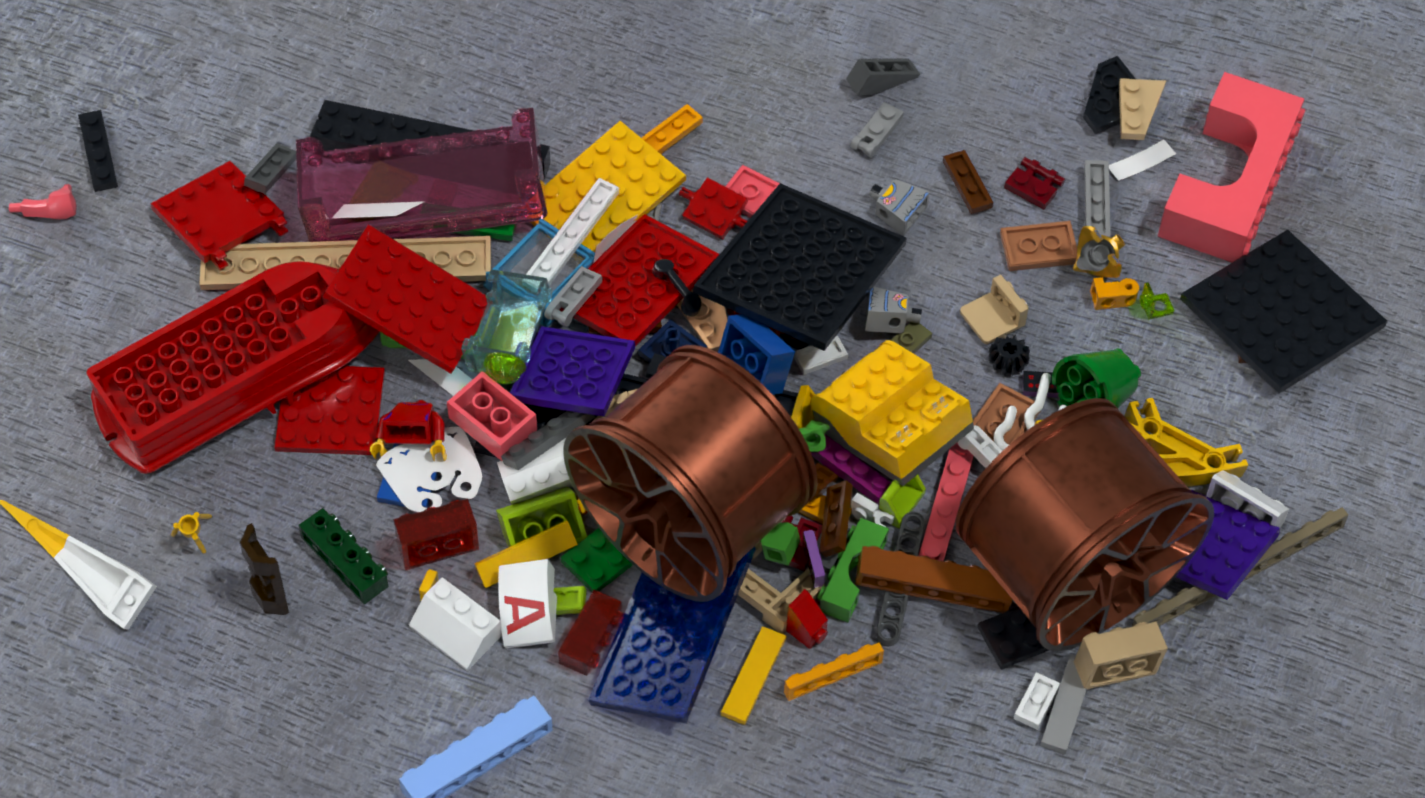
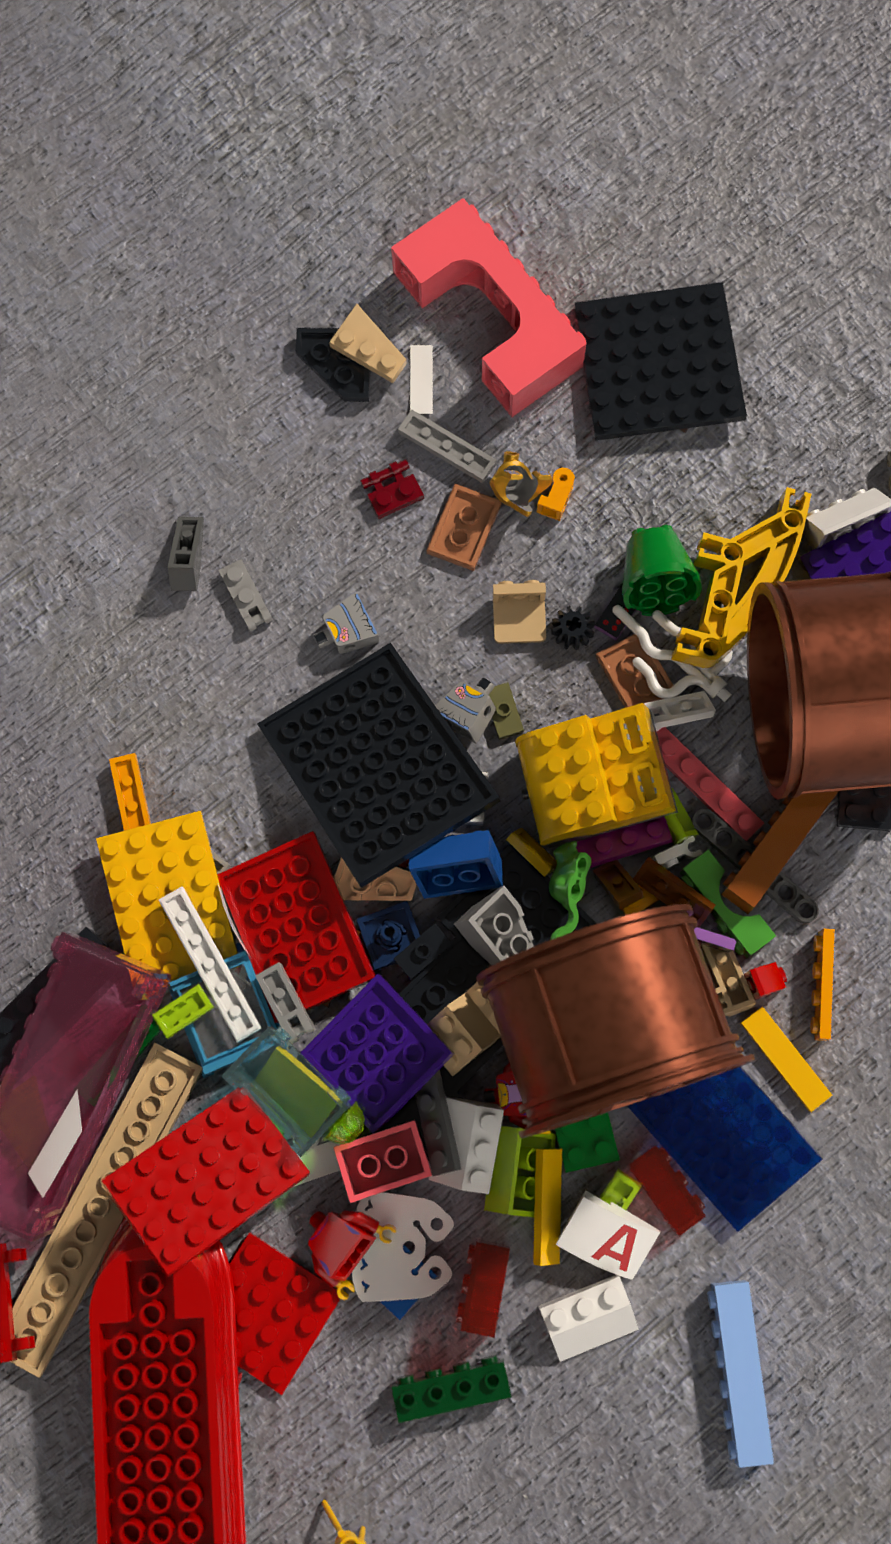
camera: 55 degrees left, 20 degrees up
dark brown piece [240,523,289,615] -> none
yellow tile [419,569,439,601] -> none
black bar [652,259,702,317] -> none
red plate [679,177,748,240] -> none
coral tile [725,165,780,218] -> none
reddish brown plate [943,150,993,215] -> none
clear neon green bracket [1139,282,1174,320] -> none
none -> lime plate [152,984,215,1039]

